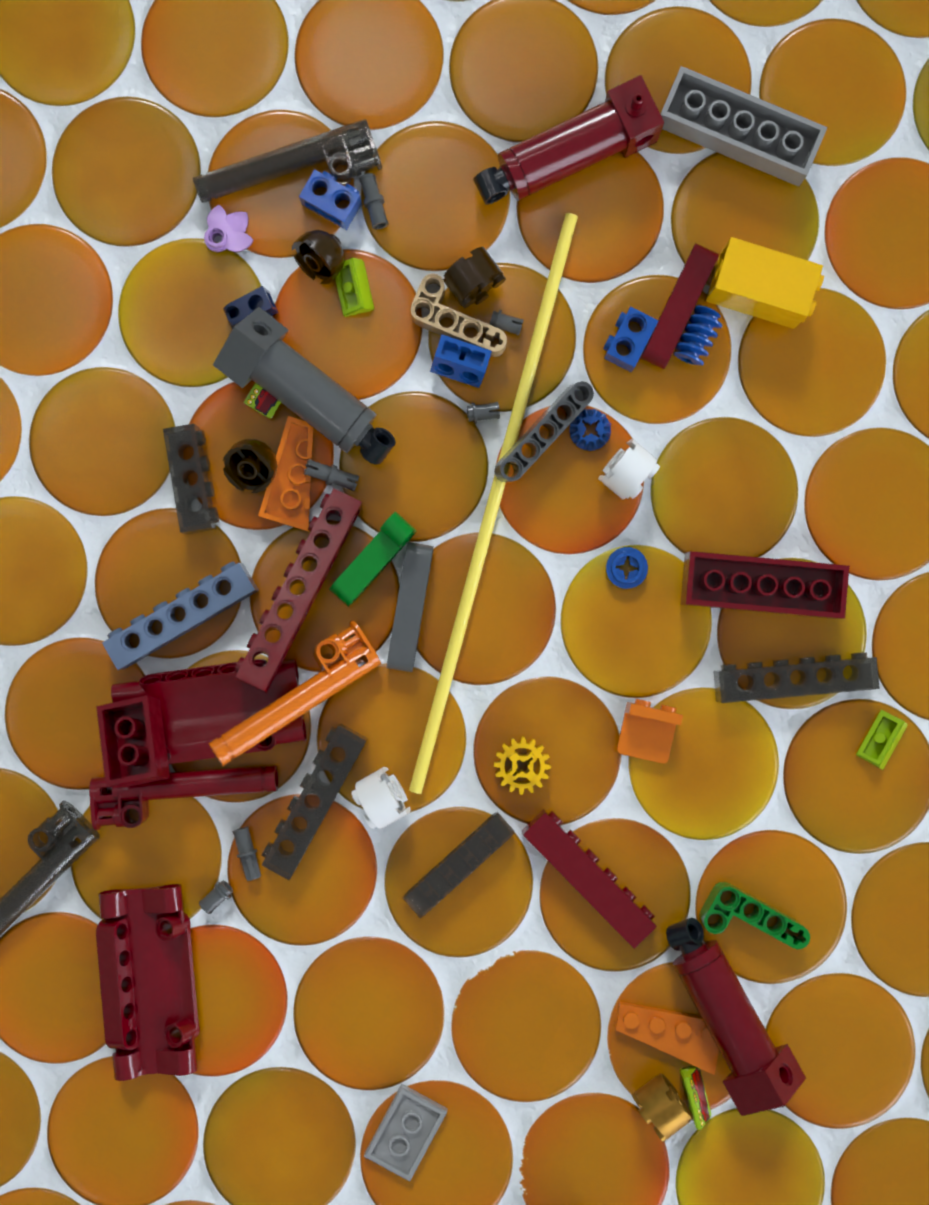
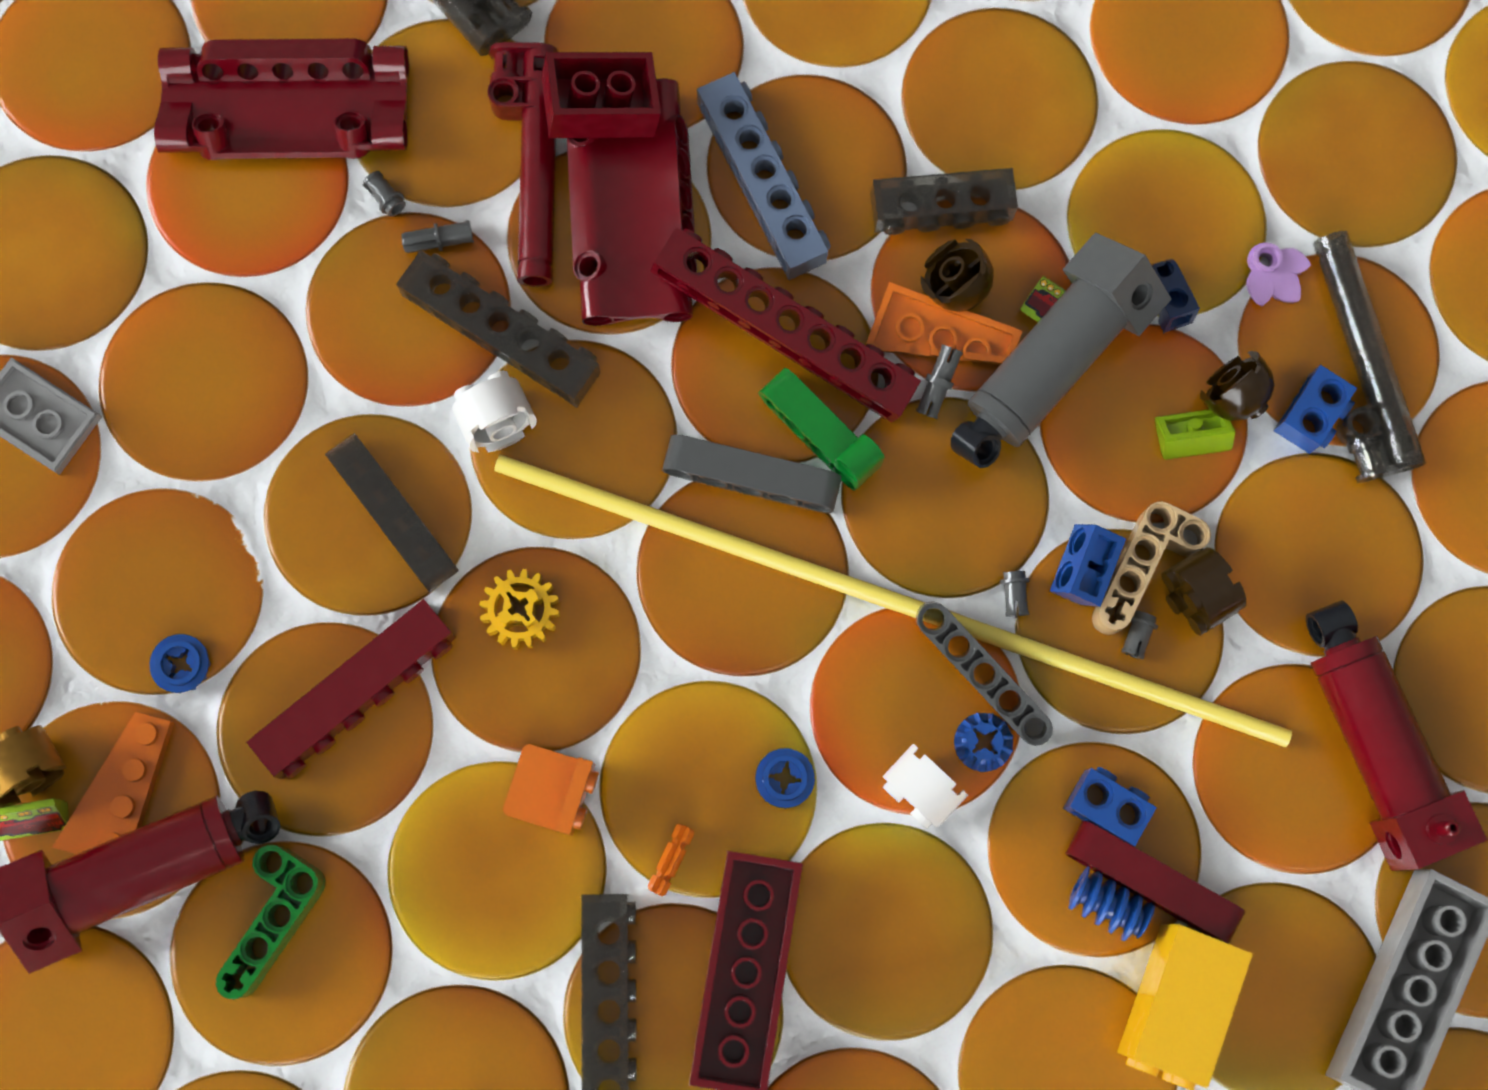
camera: 90 degrees right, 10 degrees down
orange piece [208,620,381,766] -> none
dark grey pin [359,173,389,230] -> none
none -> blue gear [149,634,211,694]
none -> orange axle [648,824,694,896]

